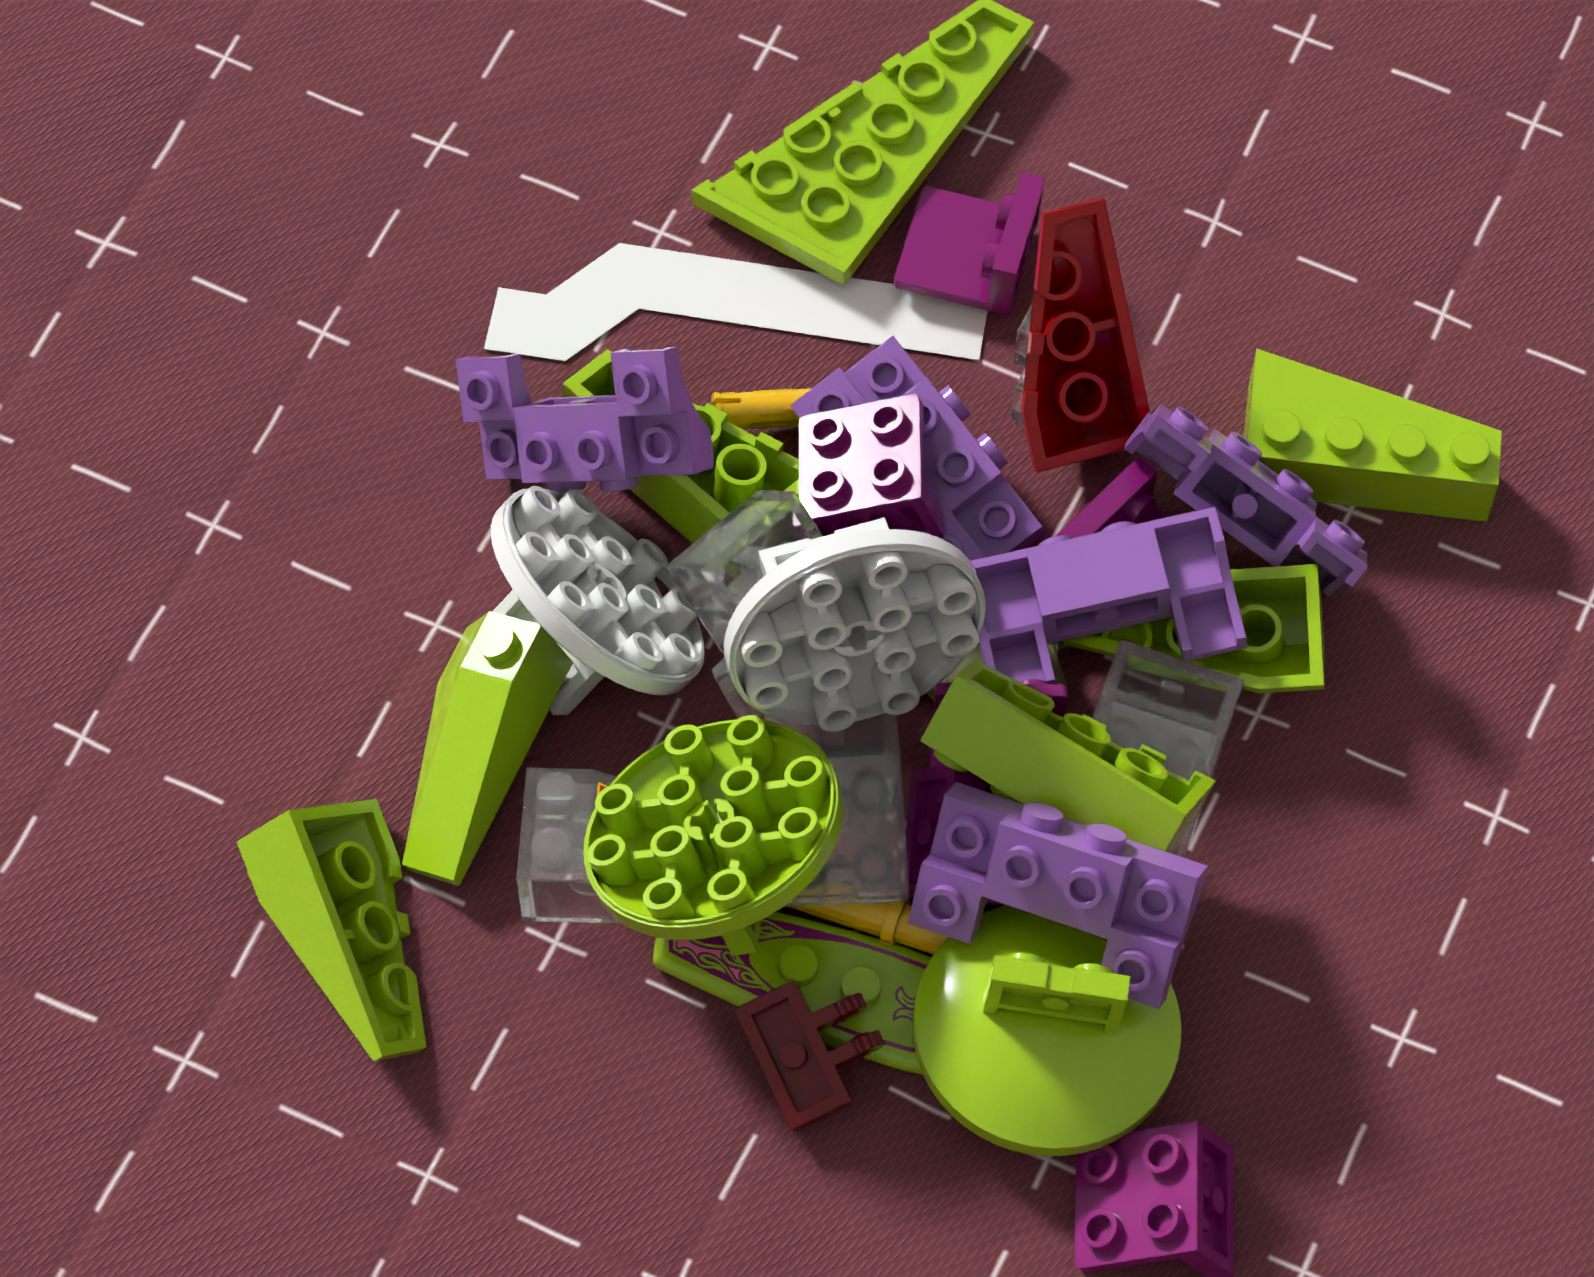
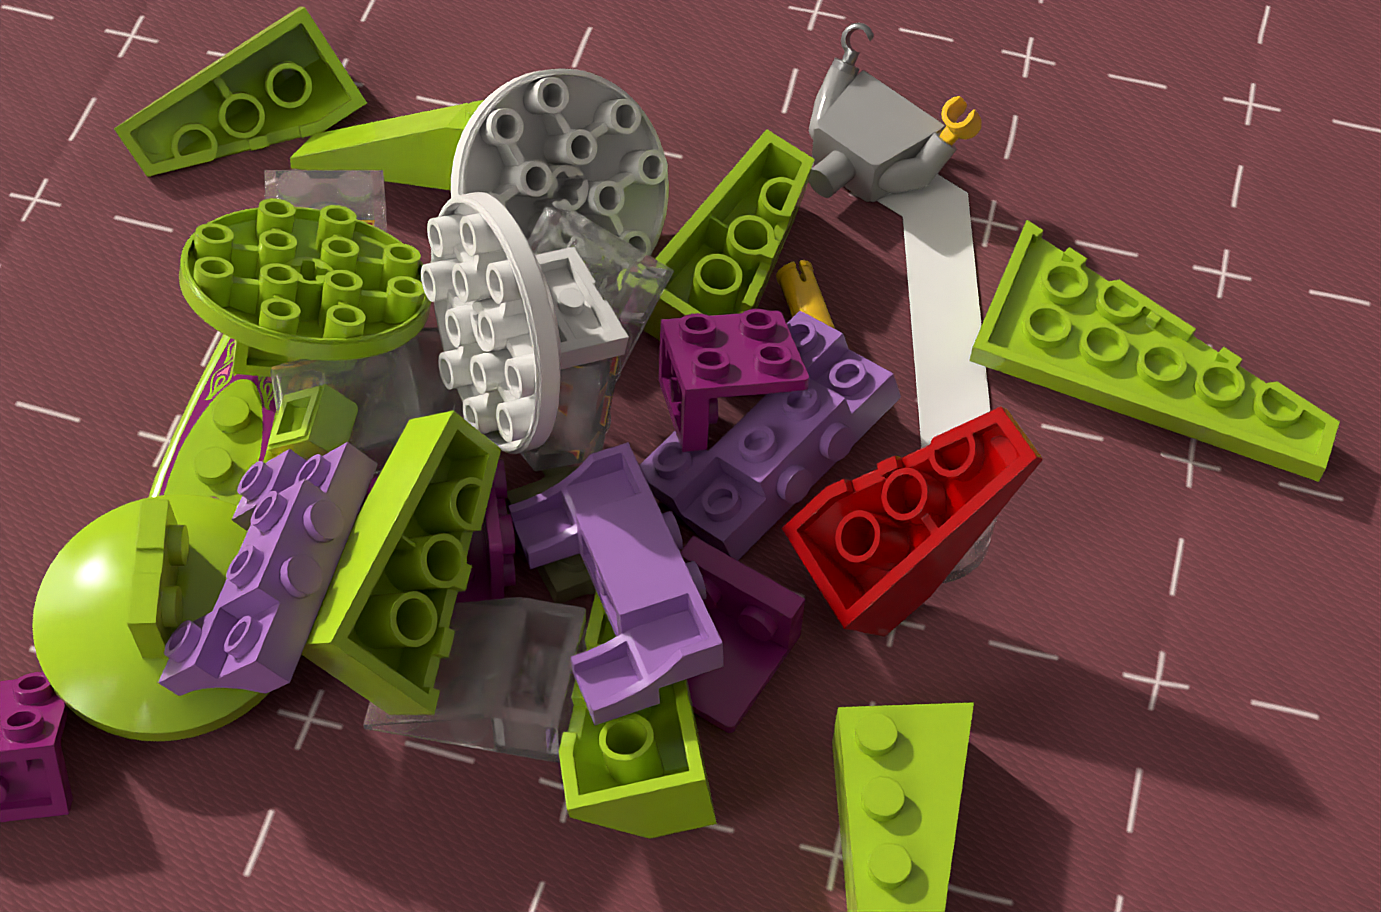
camera: 80 degrees right, 5 degrees down
medium lavender bracket [456,347,715,492] -> none
dark red hinge [734,980,885,1132] -> none
magenta bracket [894,172,1045,316] -> none
medium lavender bracket [1124,404,1367,597] -> none
none -> lime slope [267,384,358,458]
none -> light grey torso [809,22,982,202]

